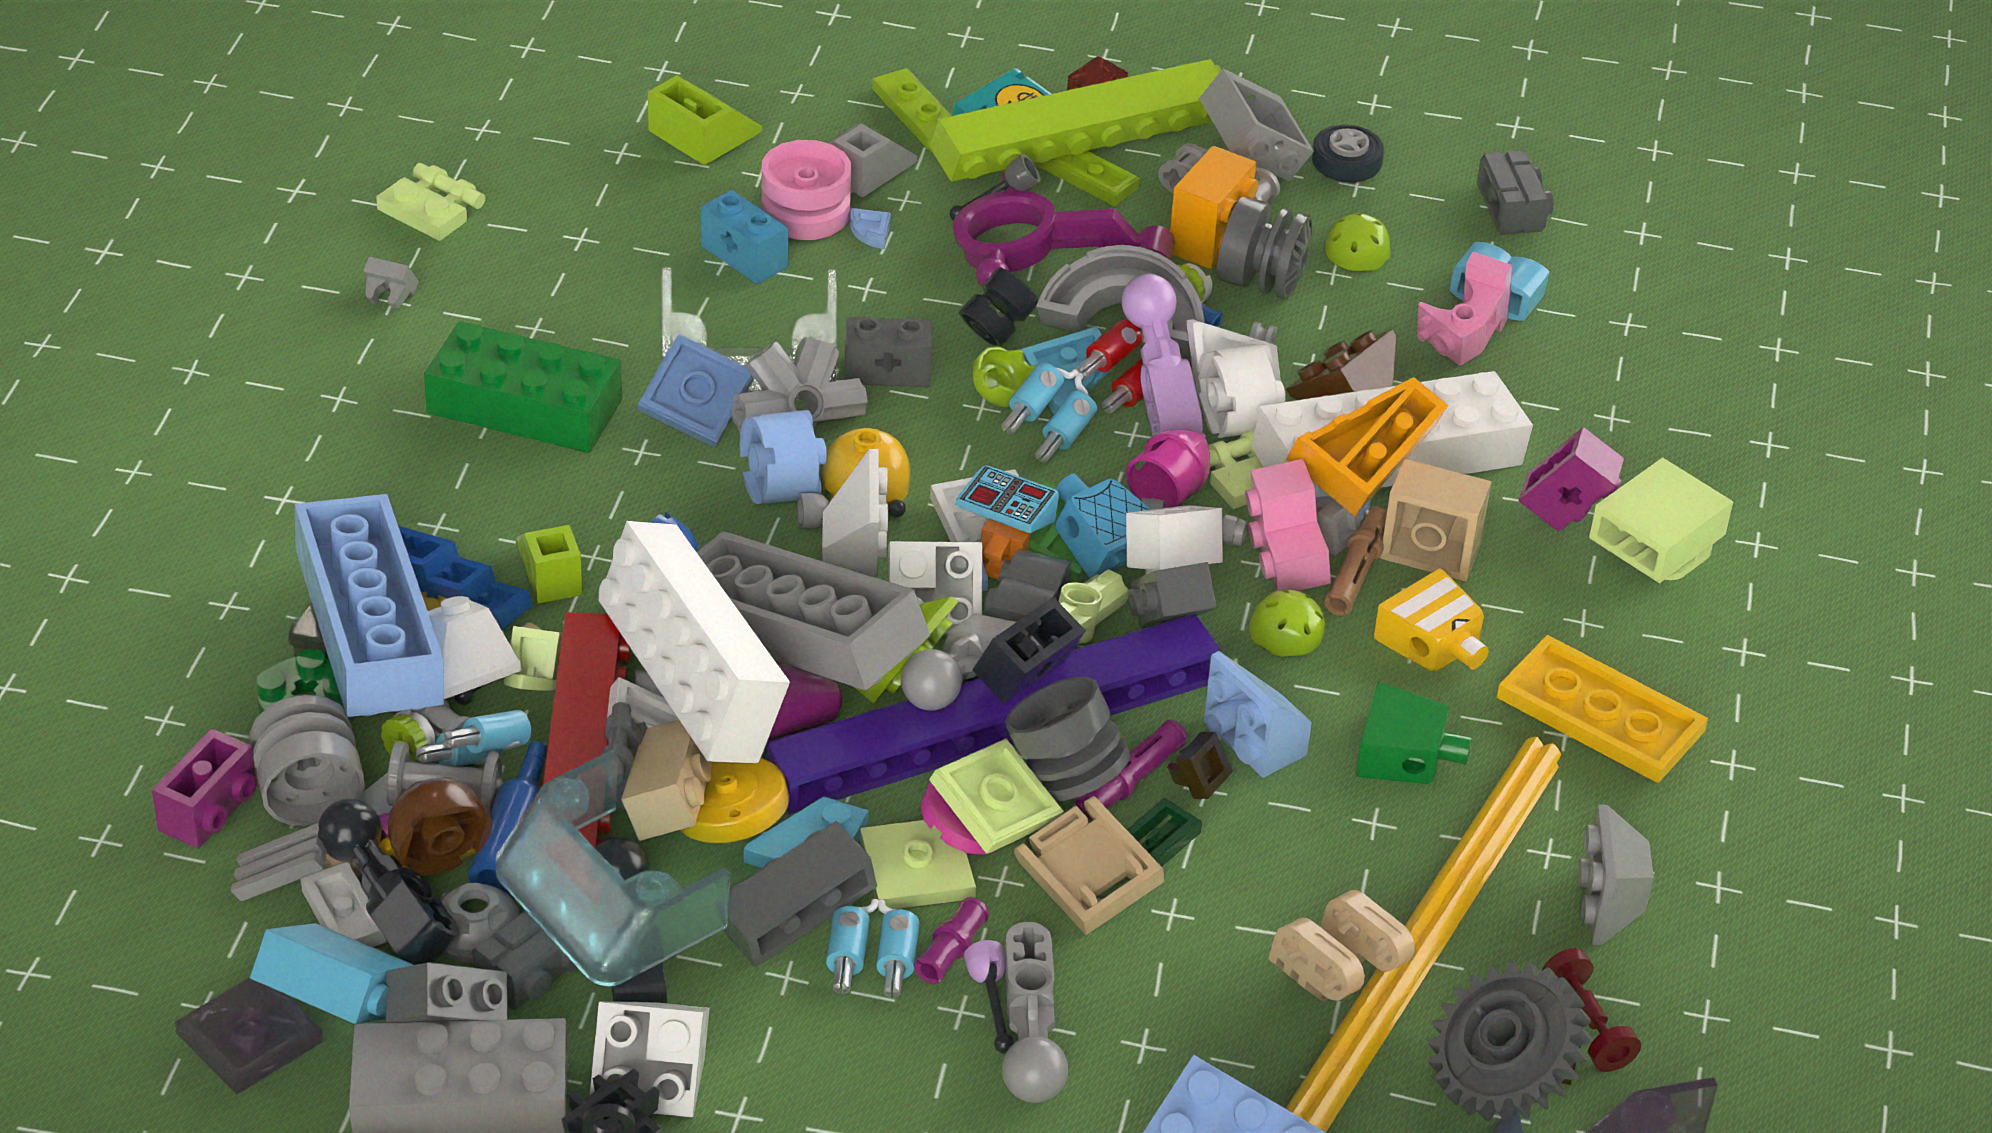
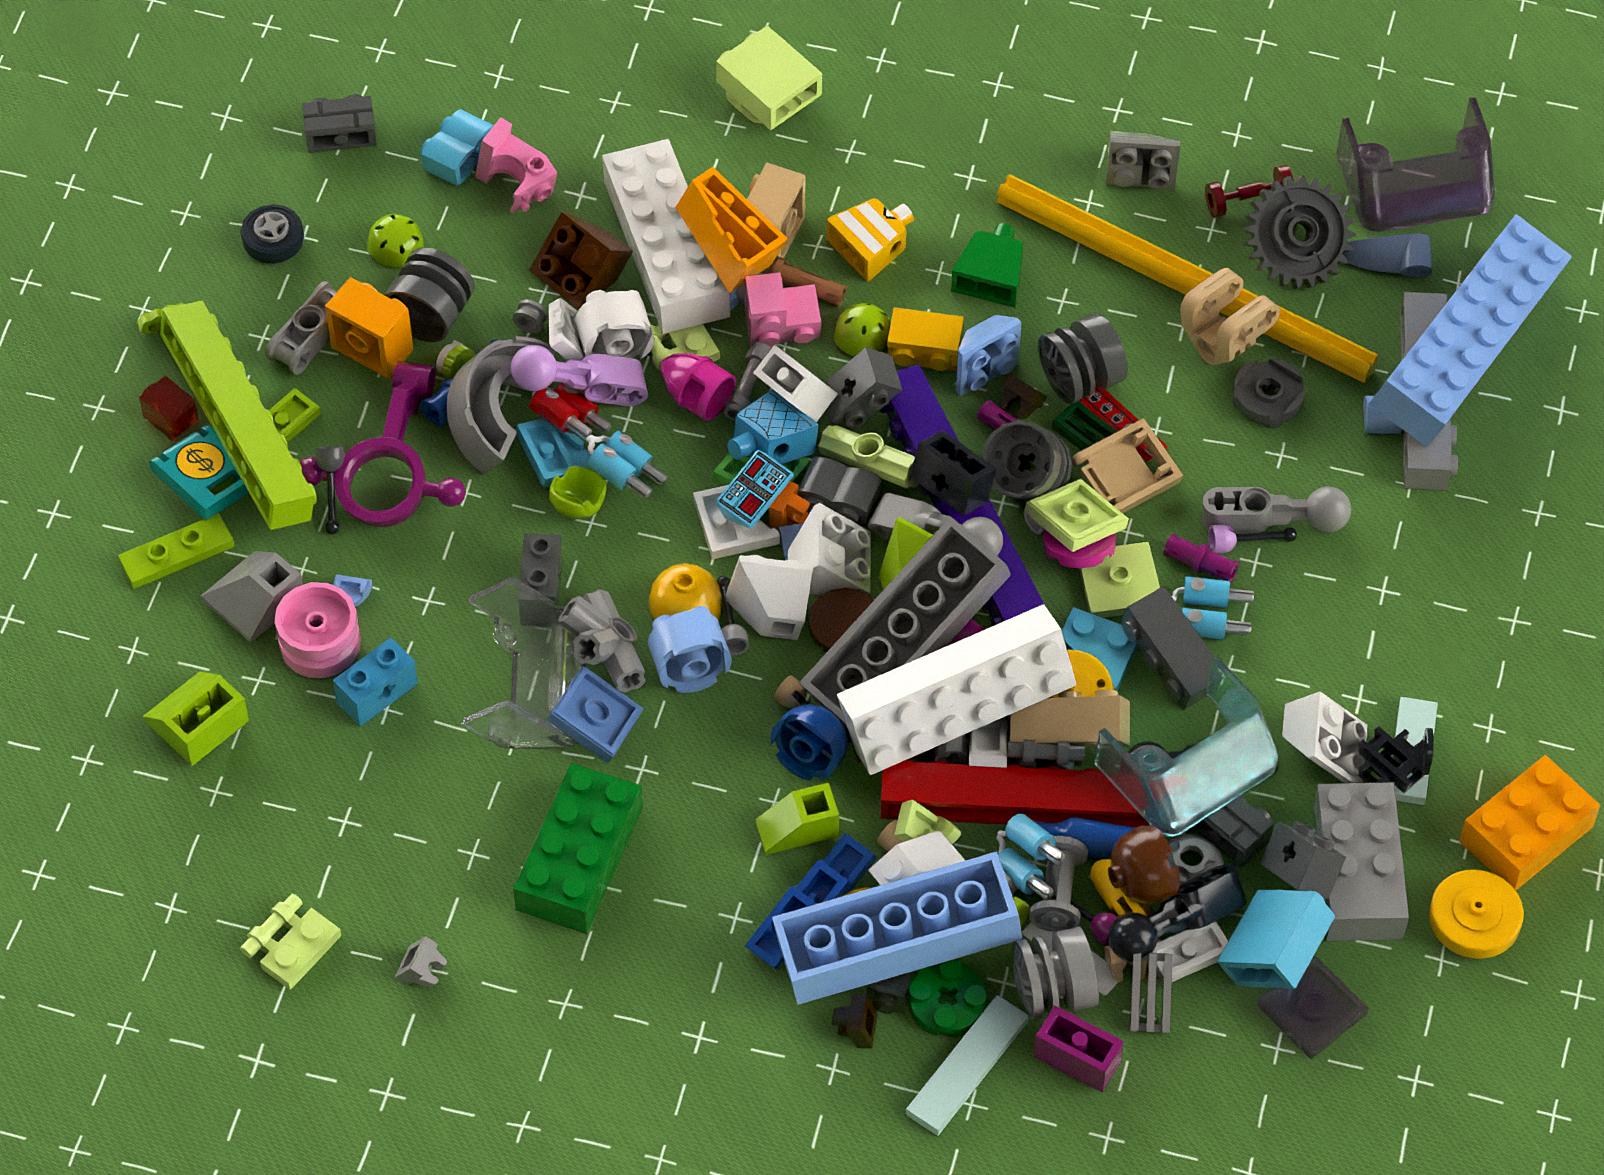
camera: 85 degrees left, 15 degrees up
black wheel [959,267,1038,347] -> none
light grey window [1199,68,1314,181] -> none
yellow plate [1496,635,1708,783] -> none
magenta brick [1518,427,1624,532] -> none
none -> dark brown tile [831,995,878,1048]
none -> yellow brick [887,307,964,371]
none -> light aqua tile [906,995,1029,1136]
none -> dark grey wheel [1038,312,1128,404]
none -> red sticker [1080,387,1167,462]
none -> dark grey plate [1233,358,1305,428]

